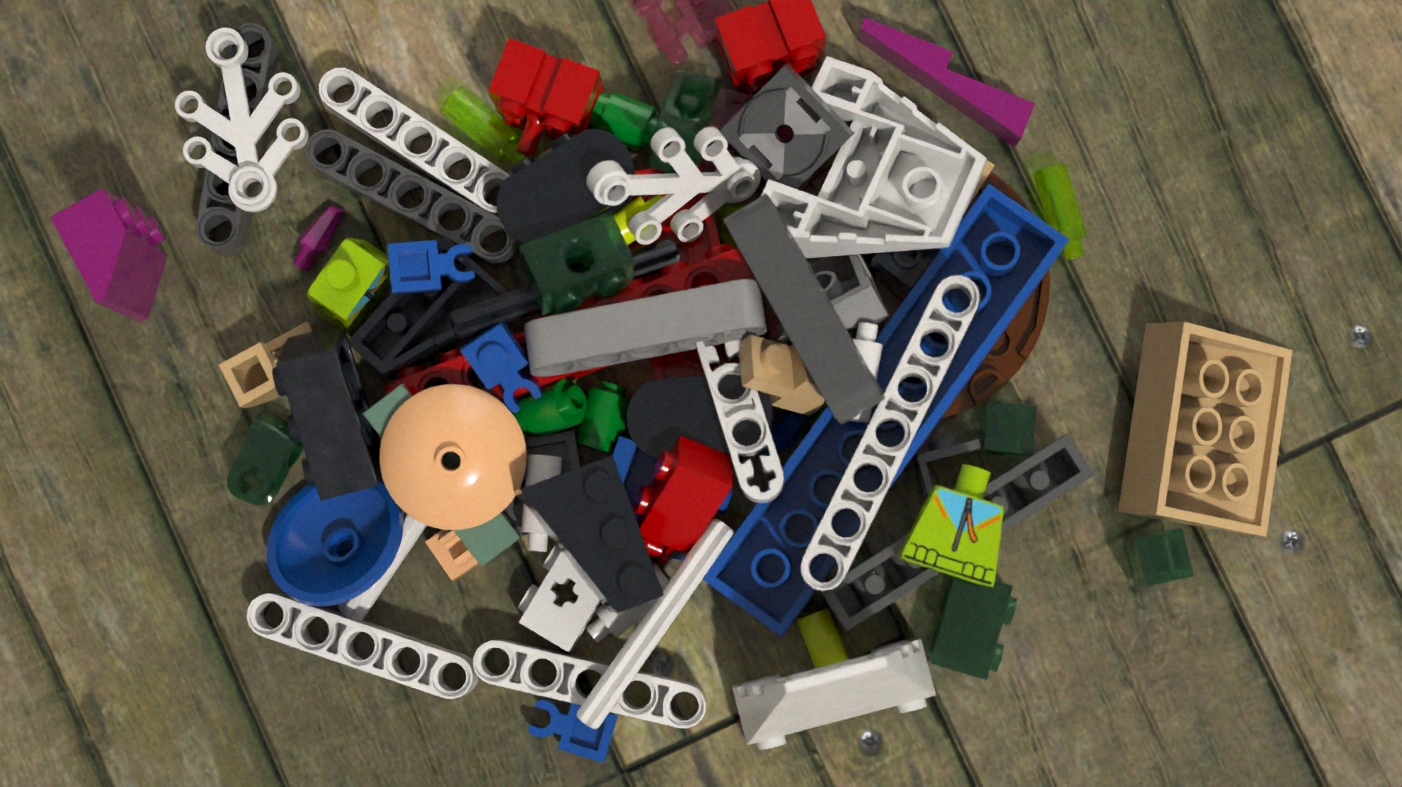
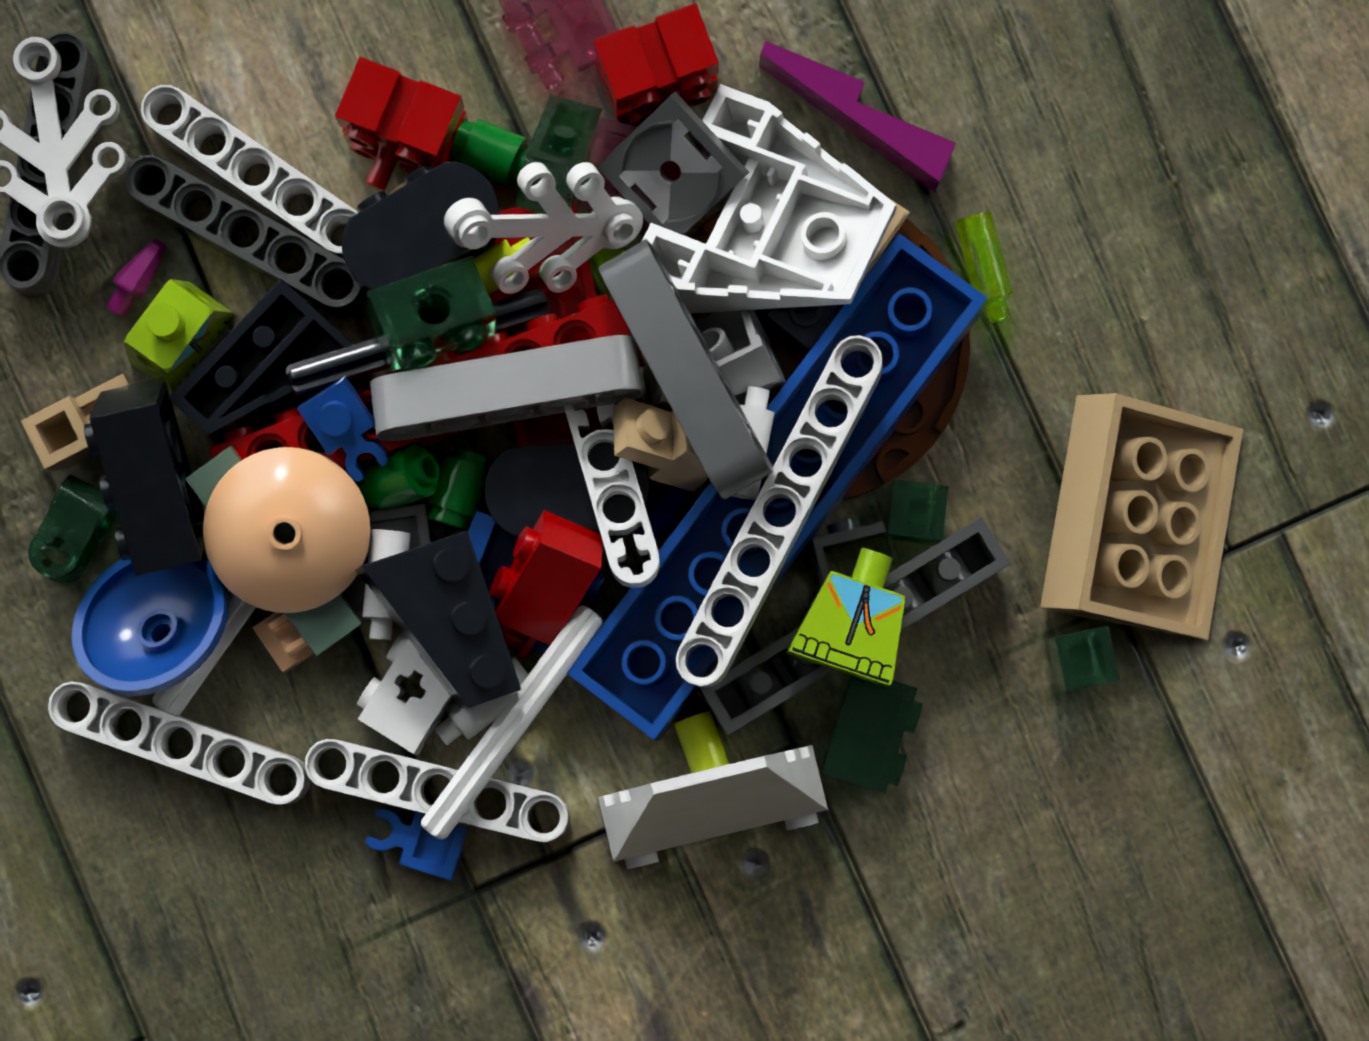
camera: 10 degrees left, 0 degrees up
blue plate [387,240,475,295] -> none
clear neon green cylinder [440,86,525,165] -> none

